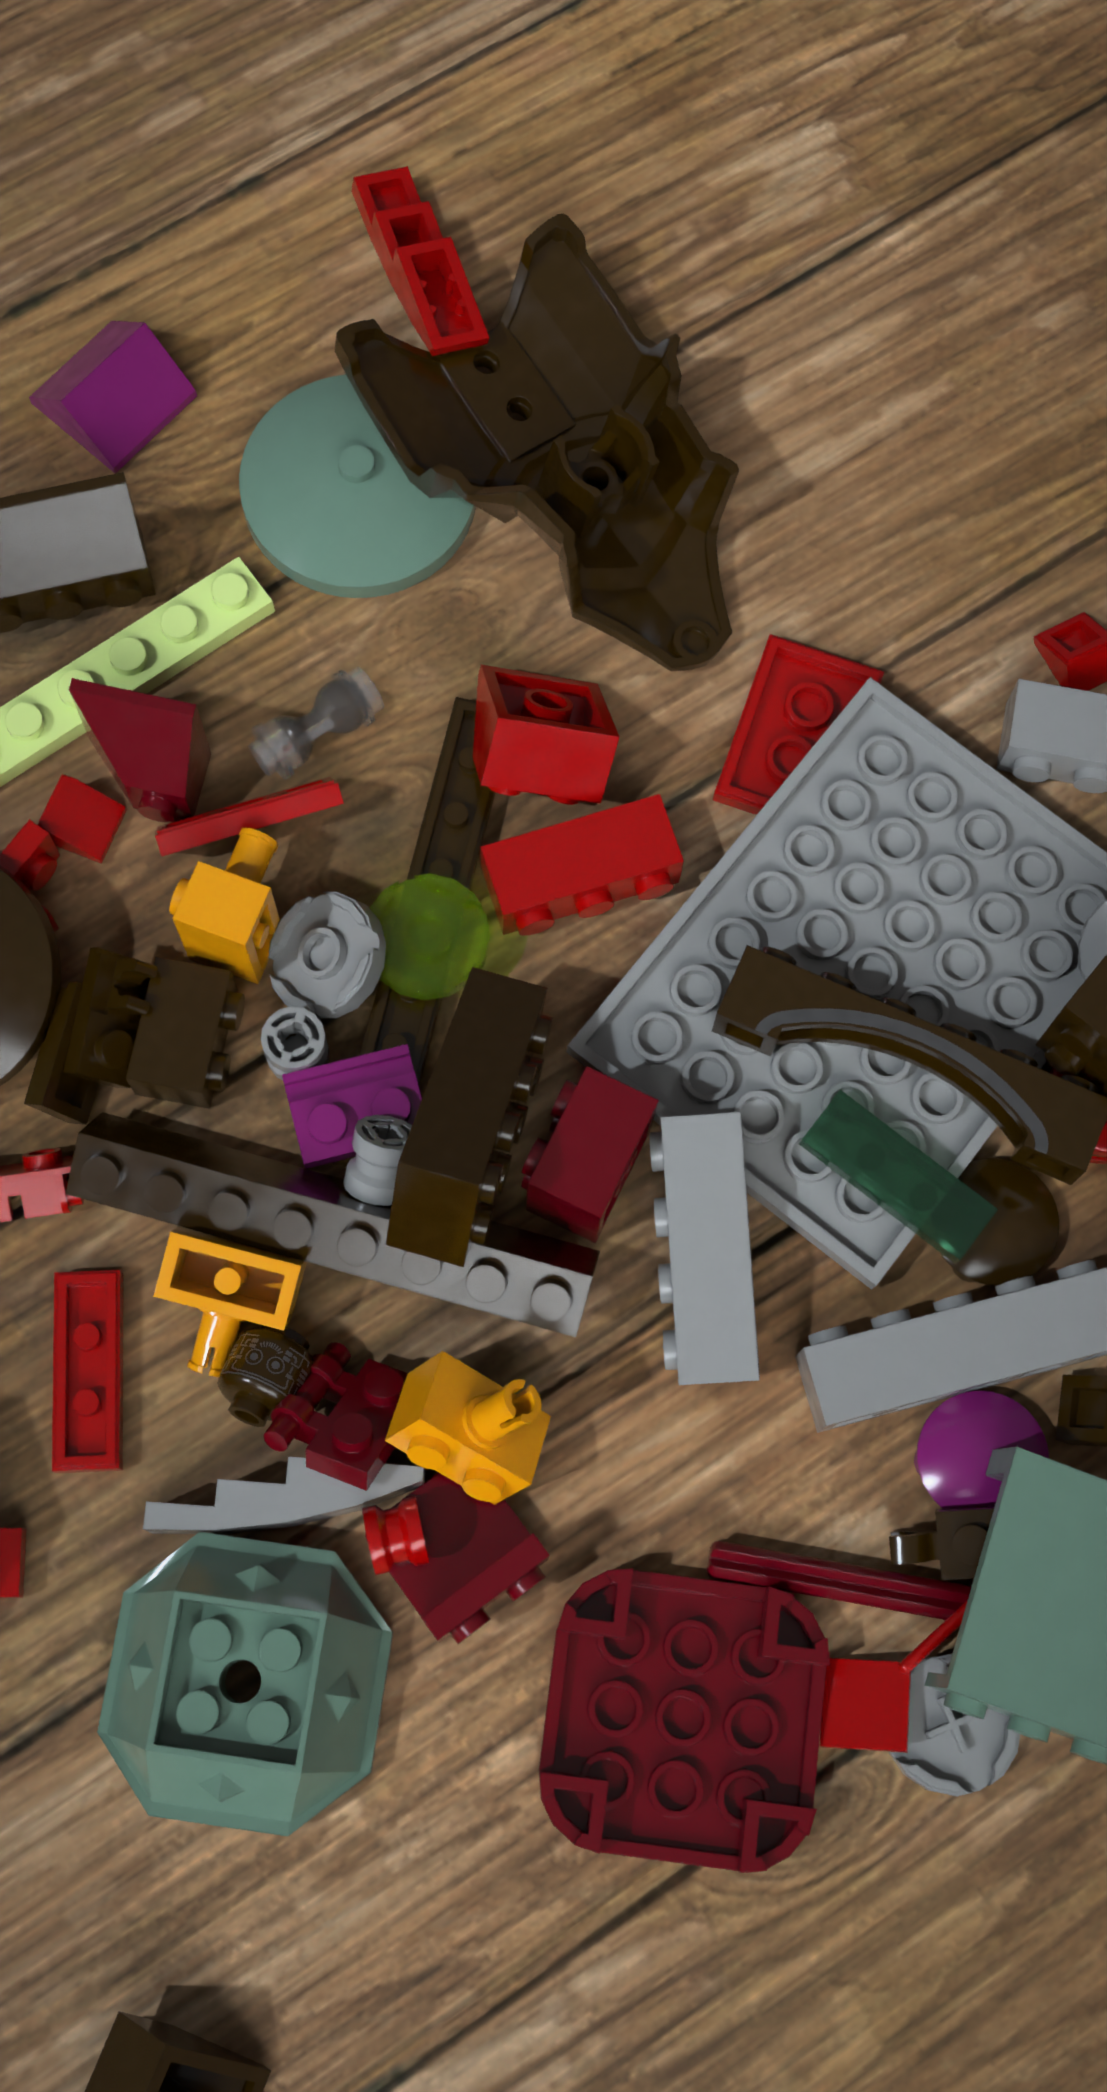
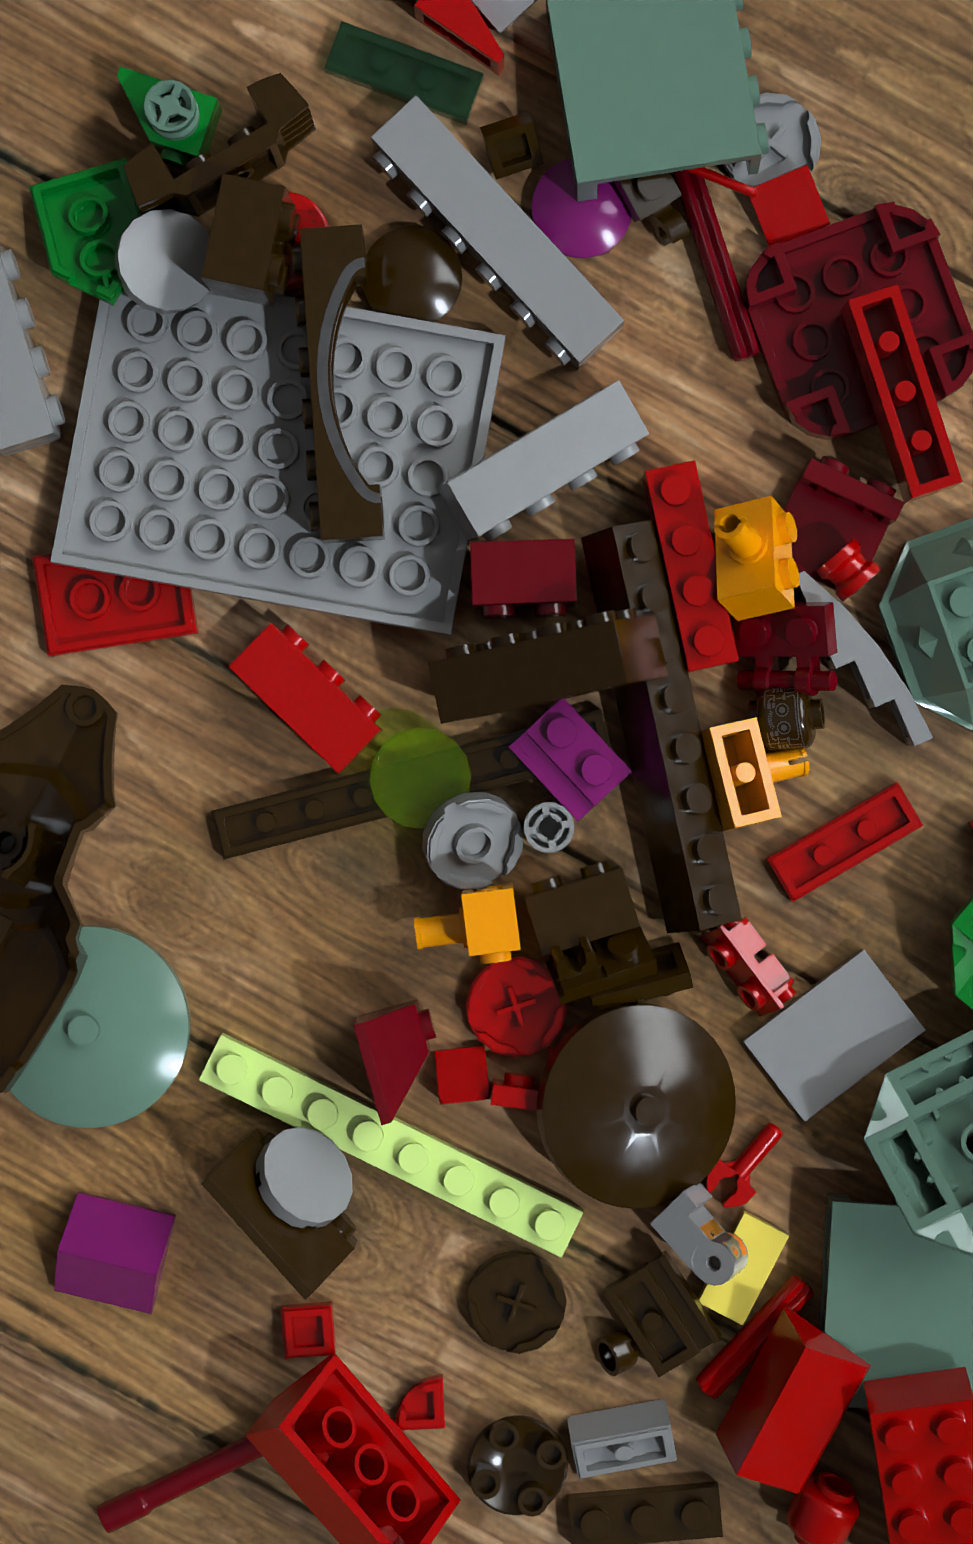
camera: 115 degrees left, 15 degrees up
red tile [155,777,344,857] -> none
clear piece [248,666,385,780] -> none
light grey wheel [343,1115,412,1206] -> none
red slope [473,664,620,805] -> none
clear green tile [799,1090,998,1264] -> none
none -> light grey tile [256,1127,353,1228]
none -> red tile [466,955,567,1057]
none -> red arch [642,460,739,673]
none -> red brick [841,284,963,503]

